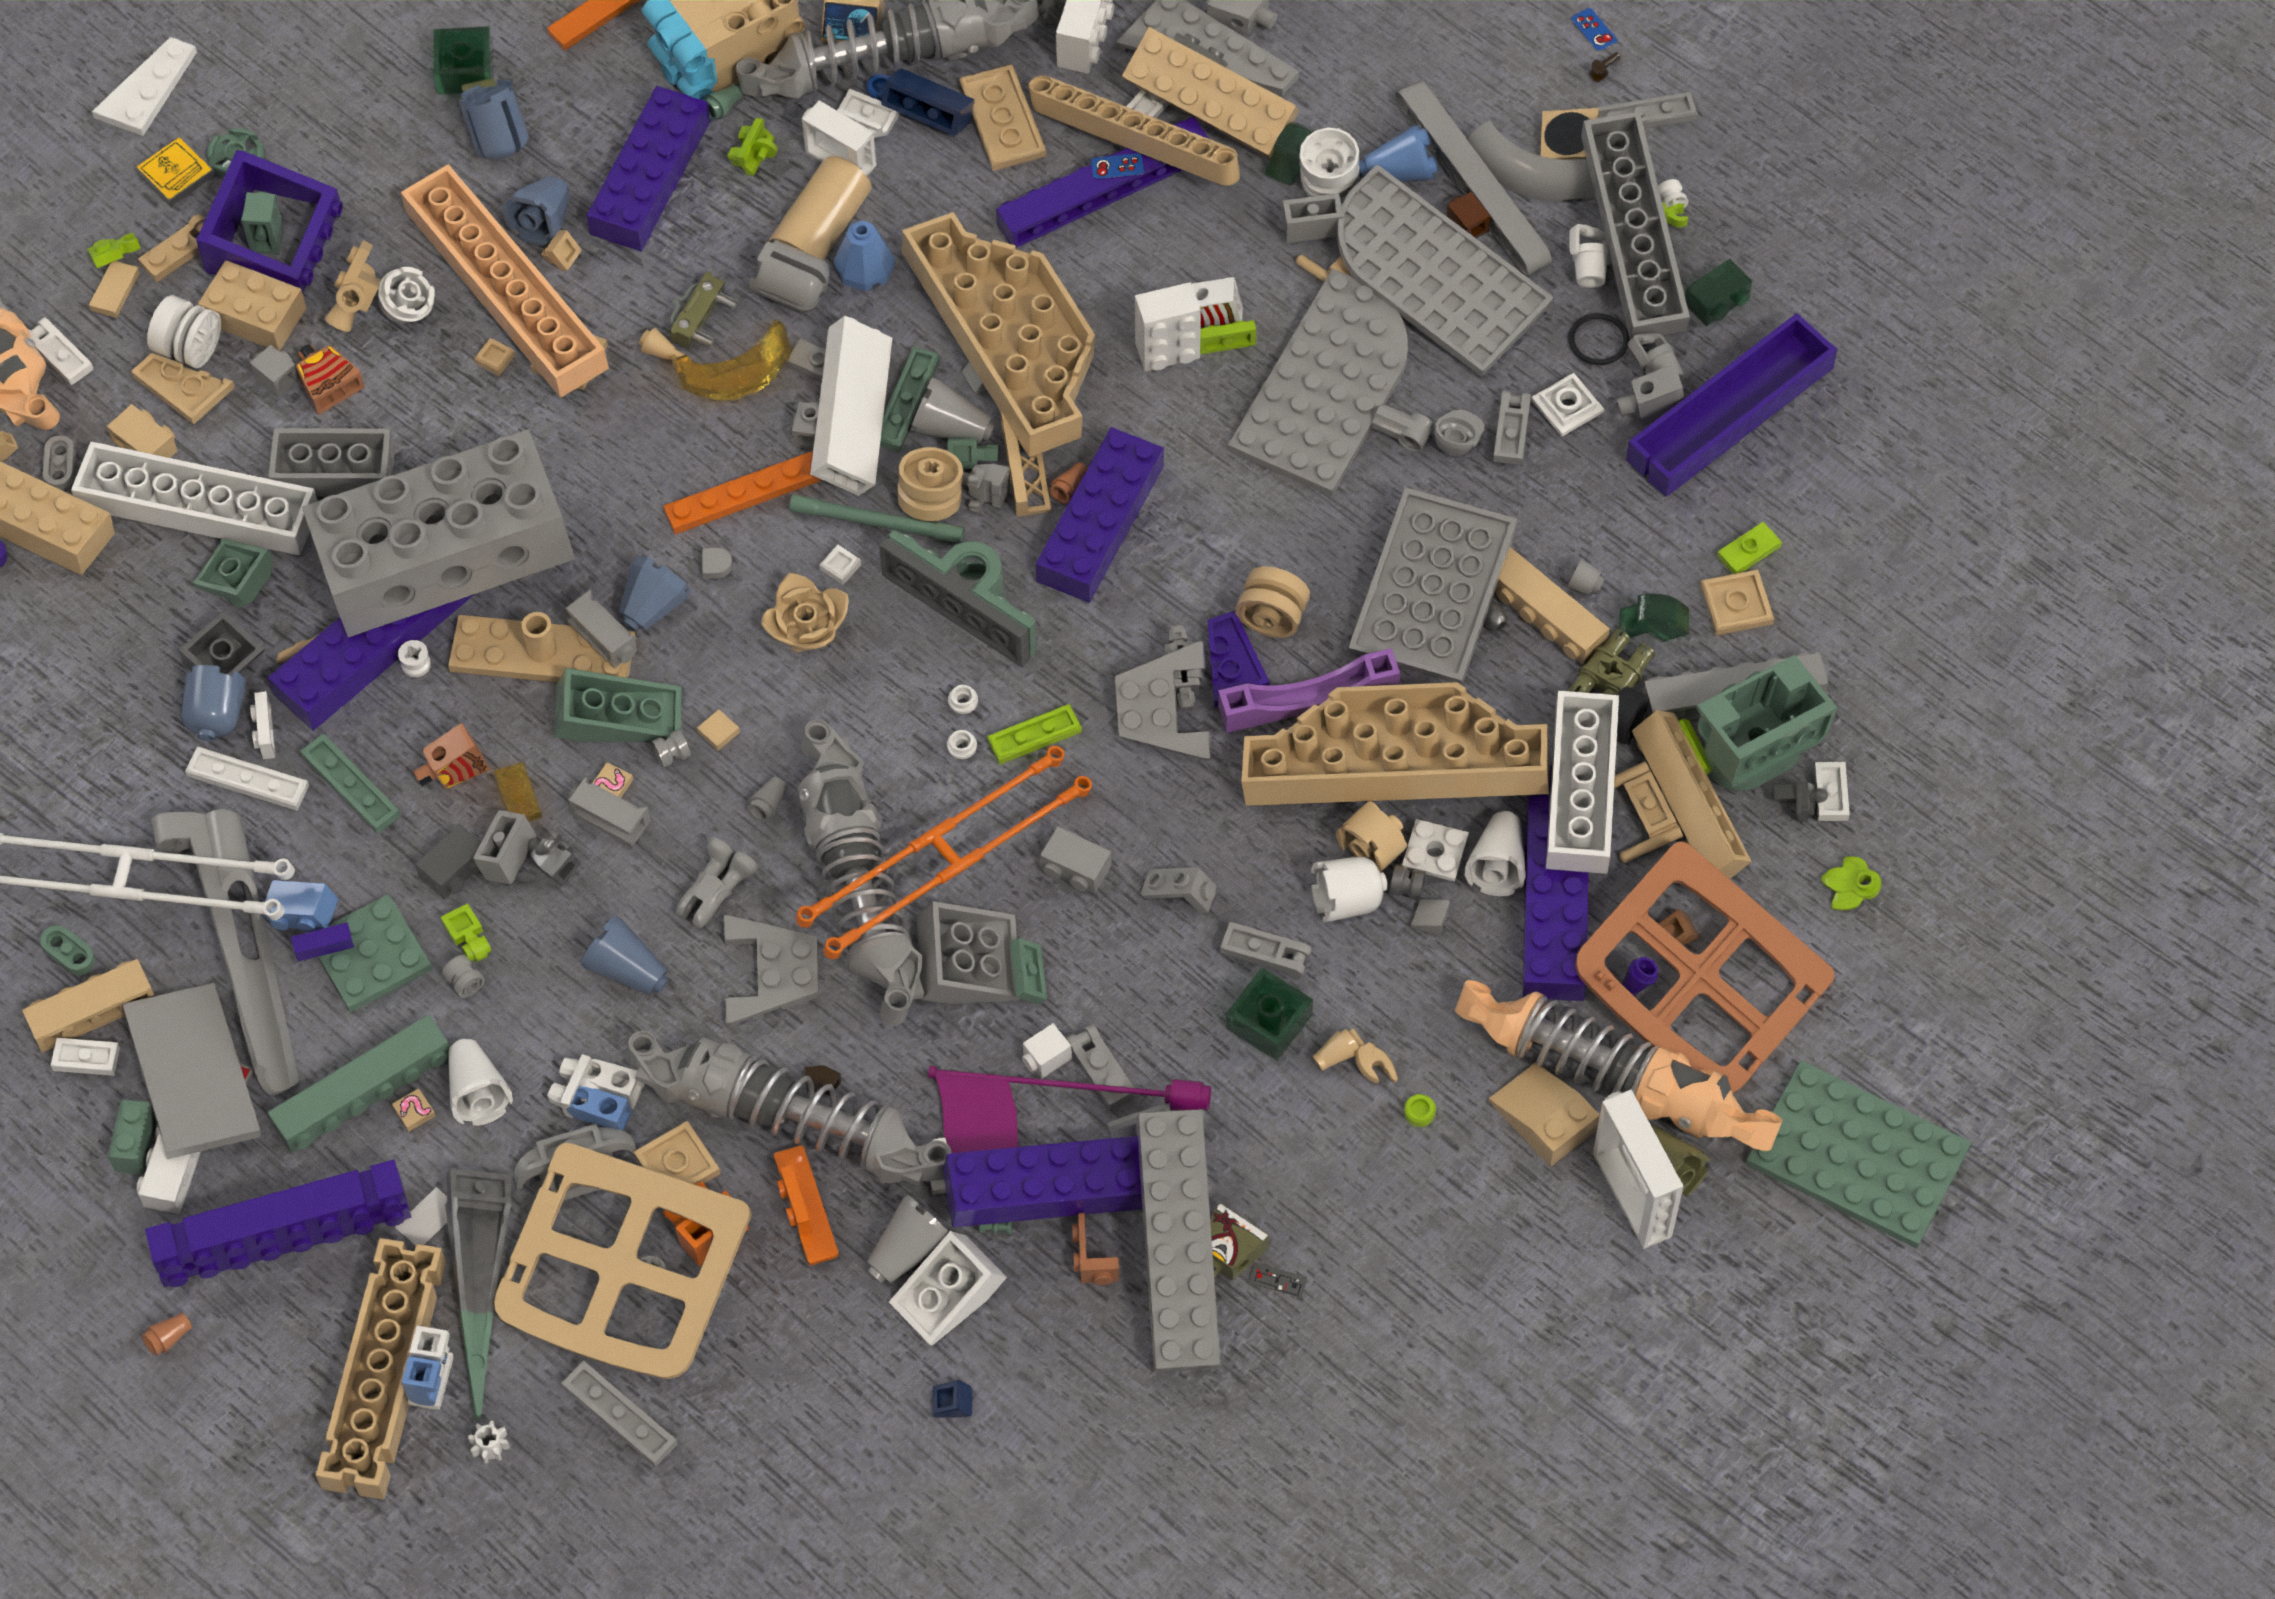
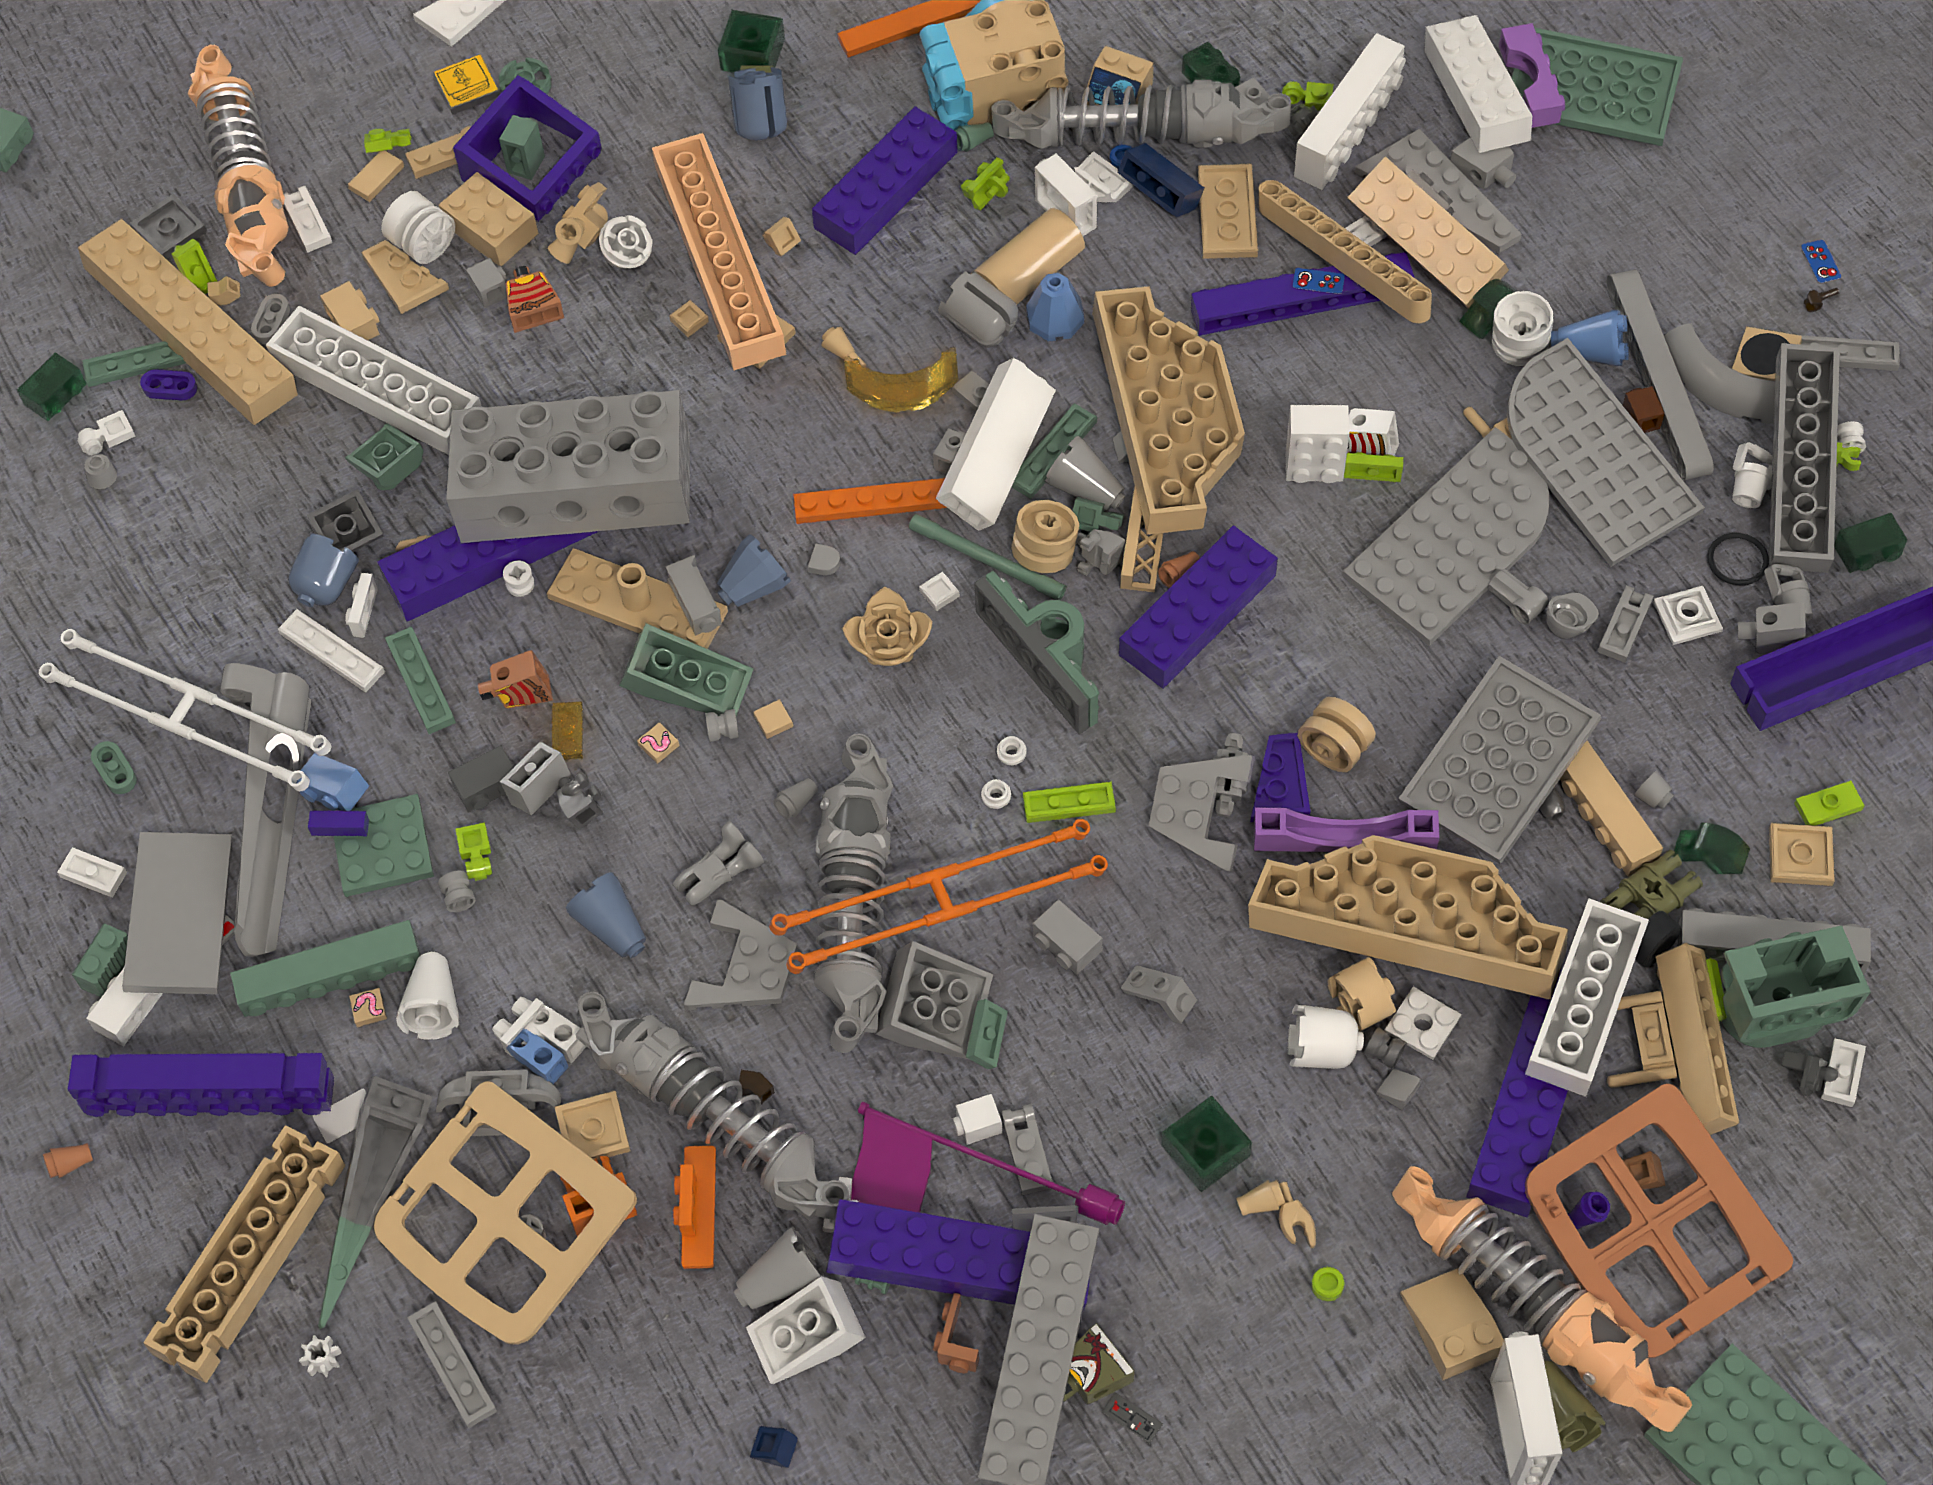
camera: 20 degrees right, 0 degrees up
tan brick [22,959,155,1053] -> none
light grey brick [268,428,395,497] -> none
hips [401,1326,454,1410] -> none
sand blue cone [502,176,570,246] -> none
light grey window [568,777,651,847] -> none
olive piece [670,272,738,349] -> none
light grey plate [1220,922,1311,978] -> none
light grey brick [1282,193,1344,243] -> none
white cone [1464,811,1526,896] -> none
lime plate [1821,856,1882,911] -> none

